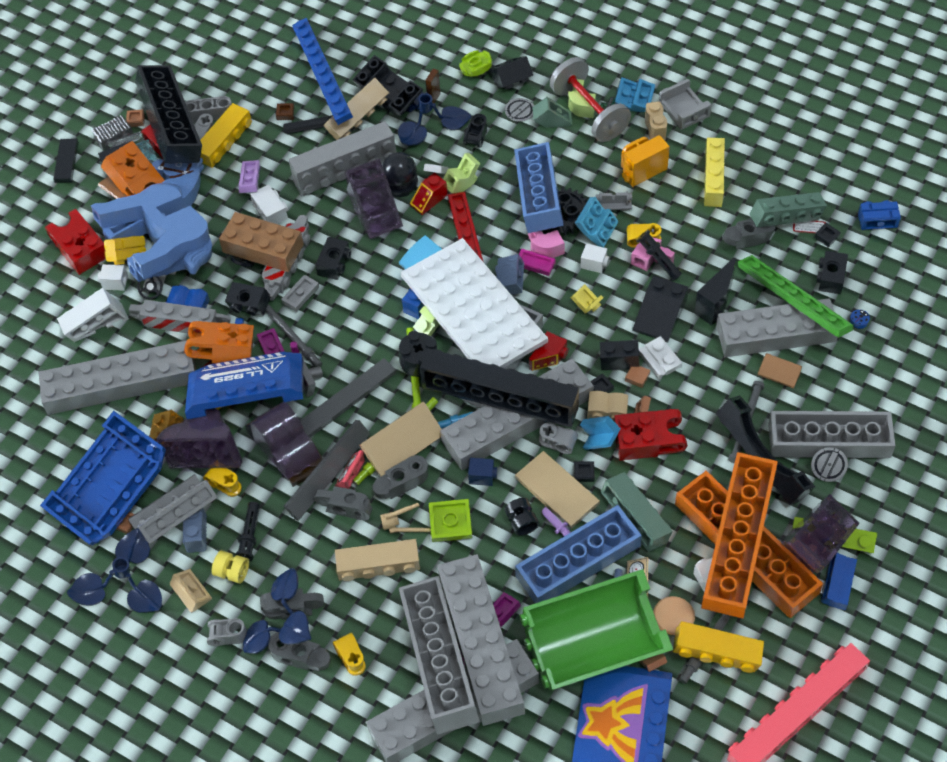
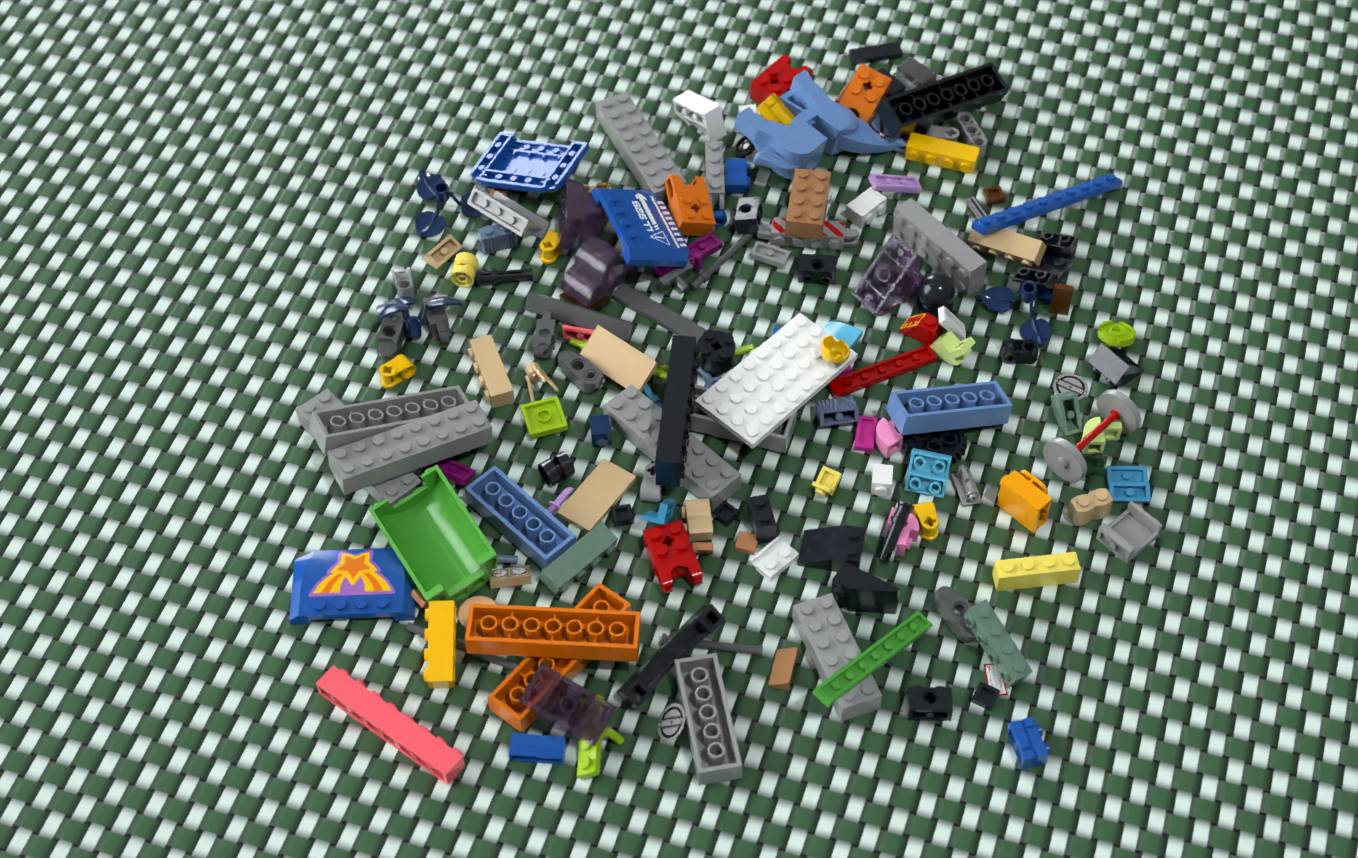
camera: 75 degrees right, 5 degrees down
red slope [529,331,569,371] -> none
blue tile [850,310,870,329] -> none
none -> yellow hair [821,335,851,364]

